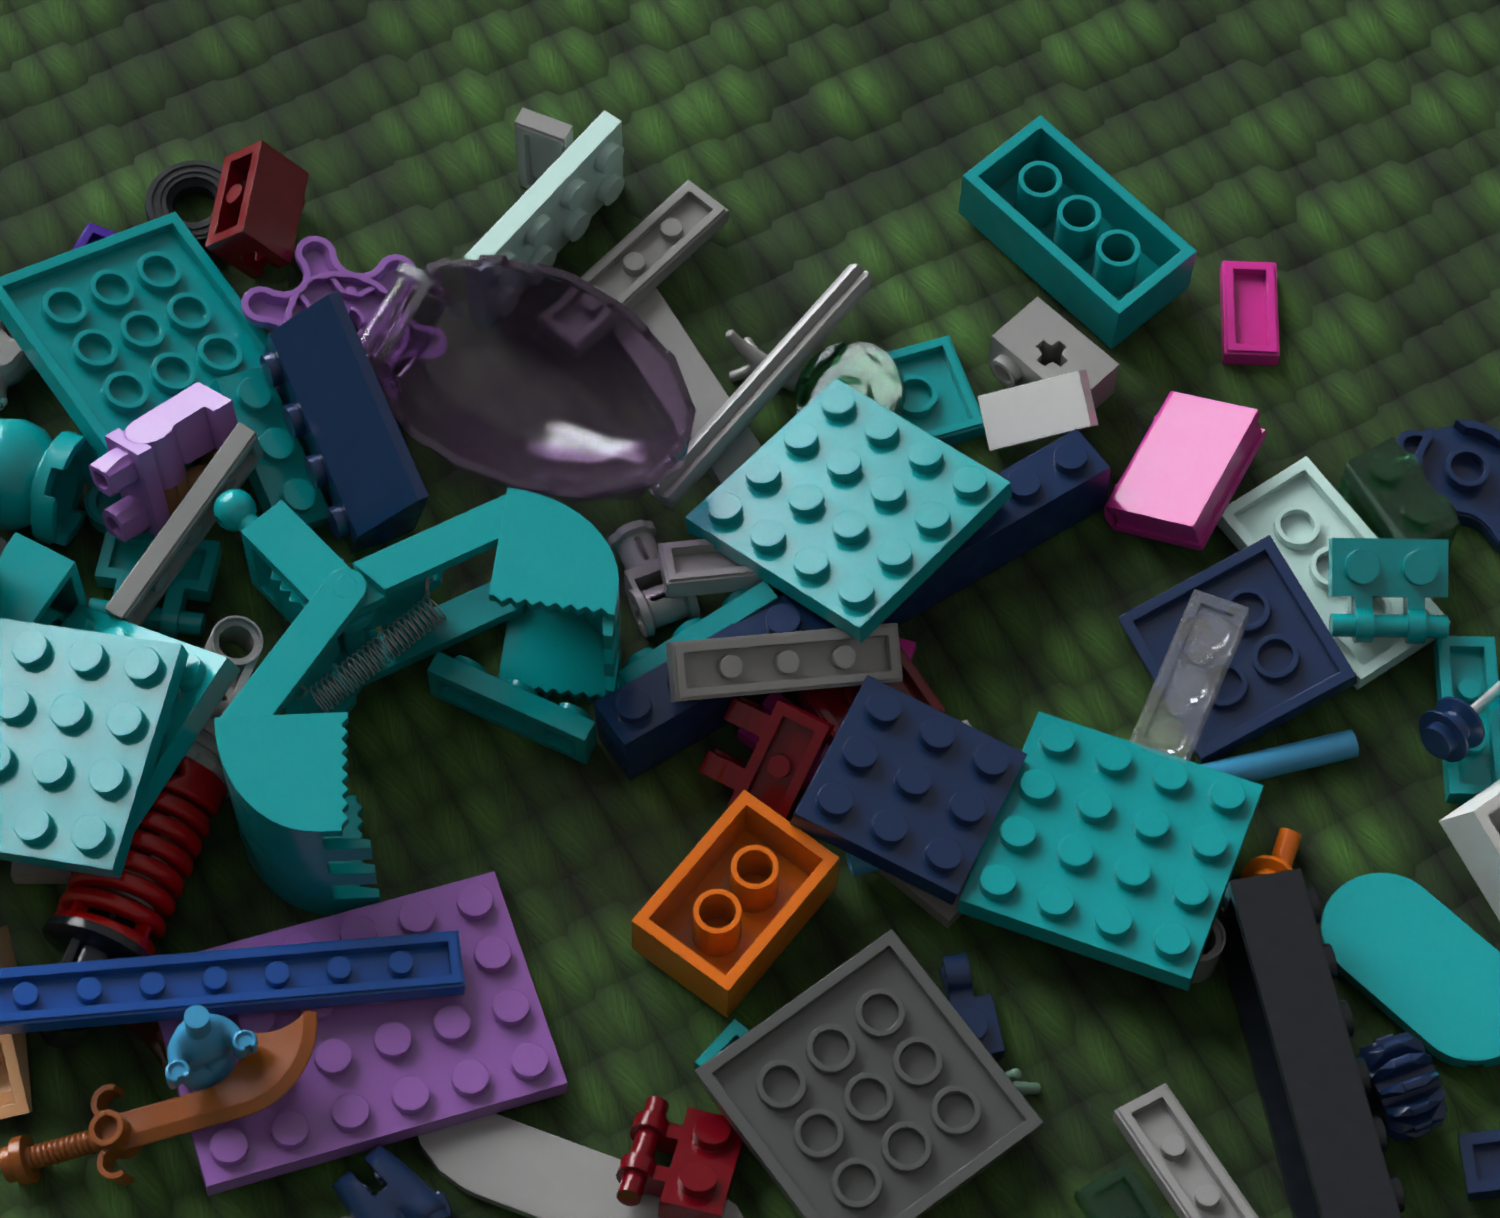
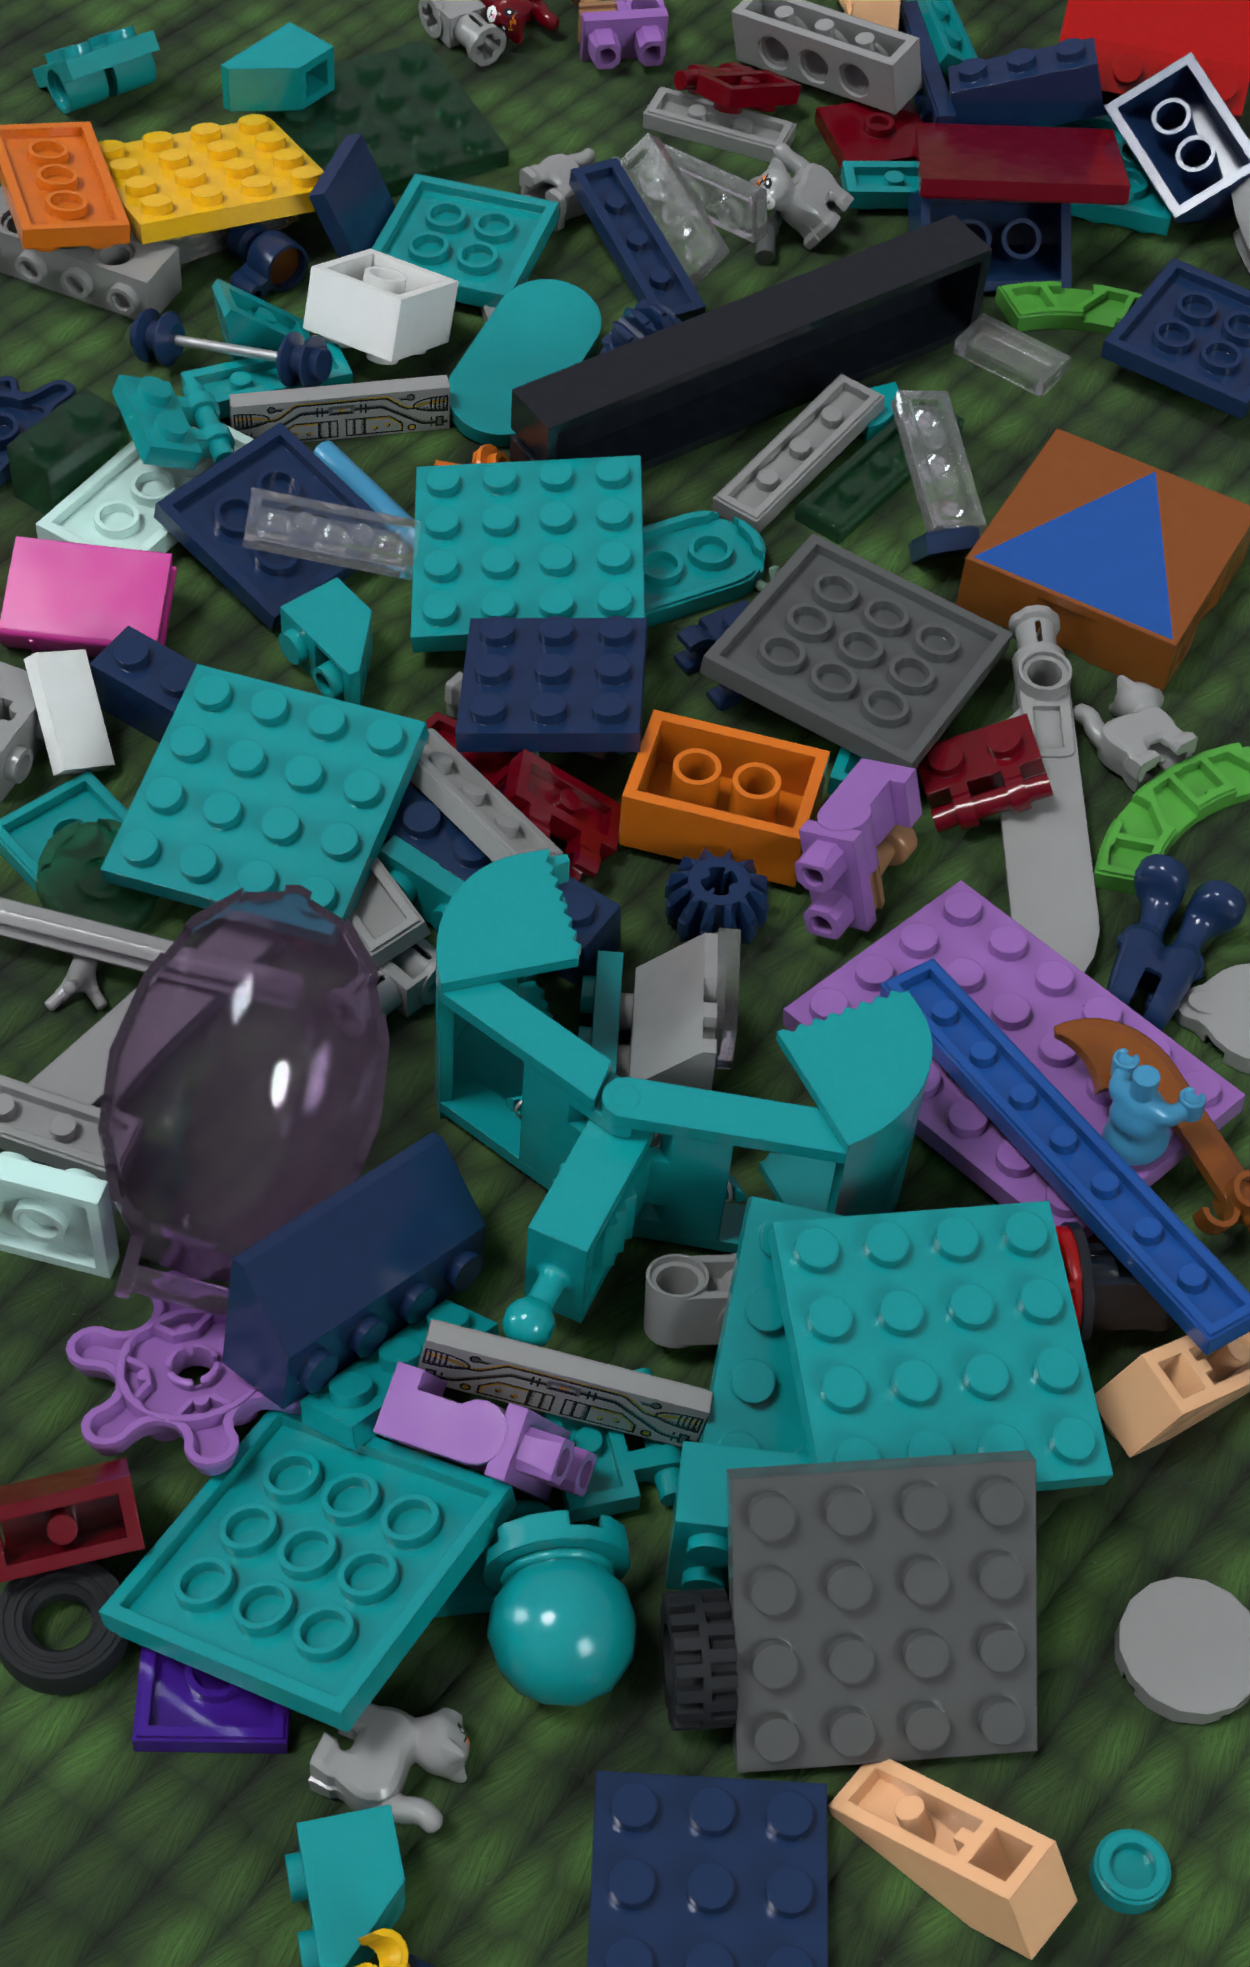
camera: 115 degrees left, 10 degrees down
none -> light grey tile [229,375,450,442]
none -> teal slope [278,577,373,706]
none -> light grey wedge [616,933,718,1147]
none -> teal tile [643,510,766,628]
none -> dark blue gear [664,848,769,954]
none -> clear tile [715,928,741,1069]
none -> medium lavender hips [795,758,922,940]

